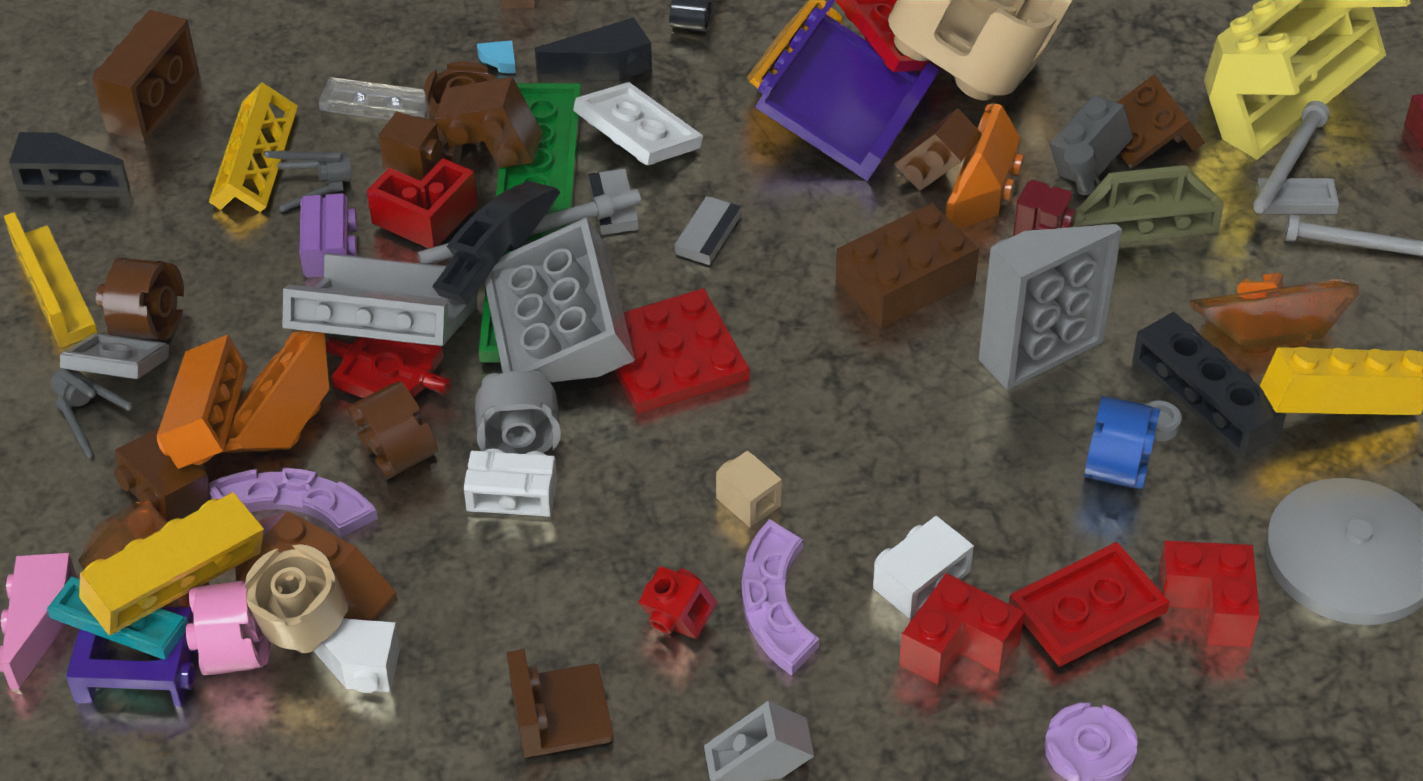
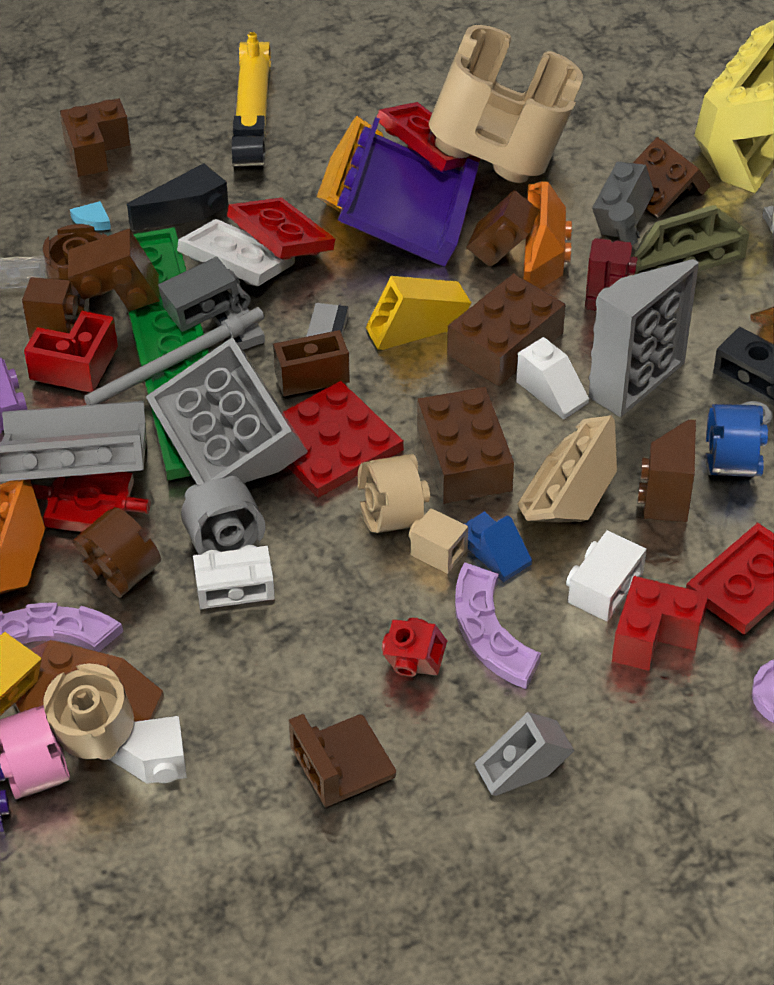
camera: 15 degrees left, 0 degrees up
black slope [432,181,560,305] -> none
none -> dark grey hinge [158,256,251,332]
none -> red plate [227,197,336,260]
none -> reddish brown brick [273,330,350,396]
none -> tan brick [357,454,430,533]
none -> yellow slope [365,276,471,350]
none -> reddish brown brick [417,387,514,504]
none -> blue slope [465,511,532,582]
none -> white slope [516,337,589,420]
none -> tan wedge [517,415,617,523]
none -> reddish brown slope [637,419,696,522]

